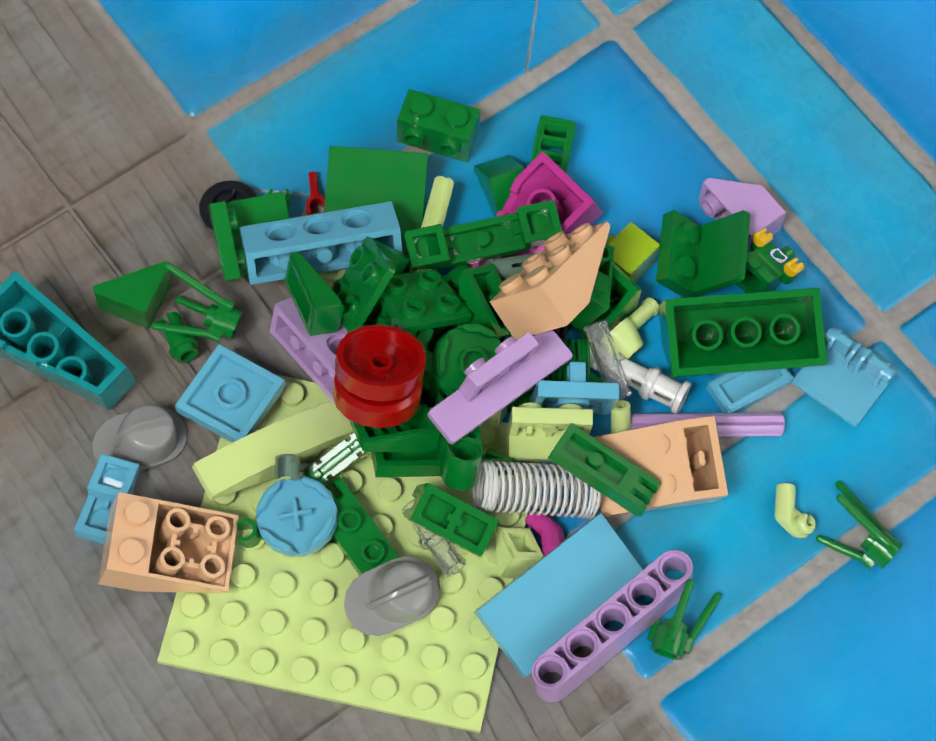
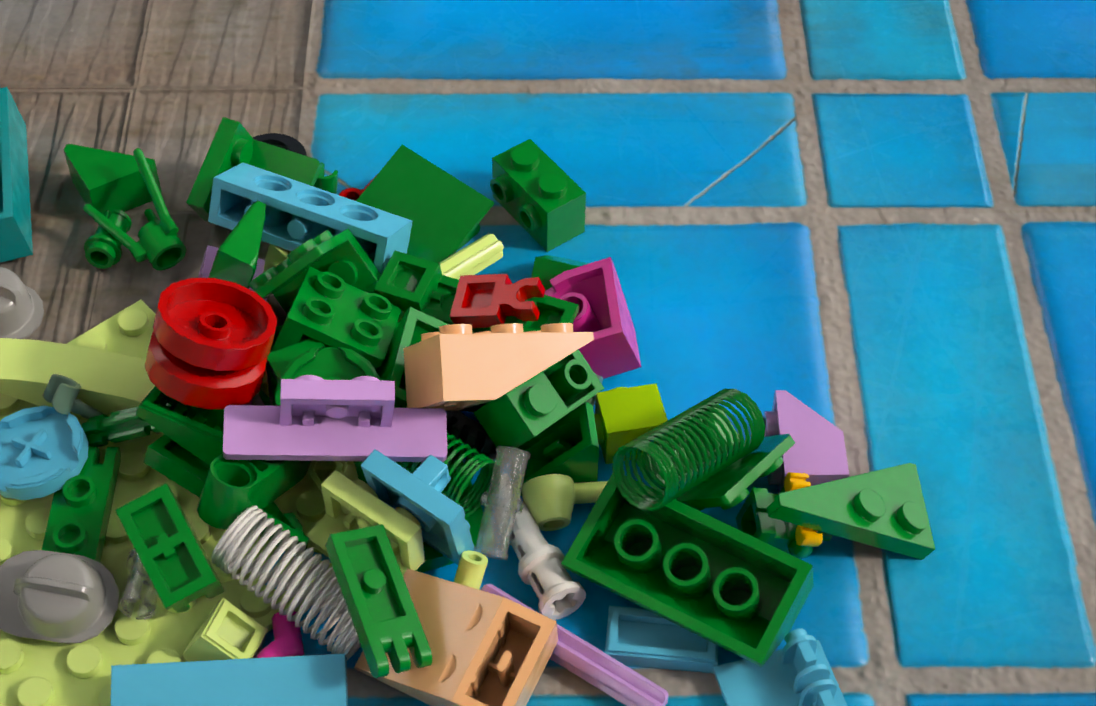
camera: 40 degrees right, 15 degrees down
medium azure hinge [175,344,286,443] -> none
green slope [530,115,576,173] -> none
none -> red plate [450,274,545,328]
none -> green piece [612,389,765,511]
none -> wing [767,463,935,560]

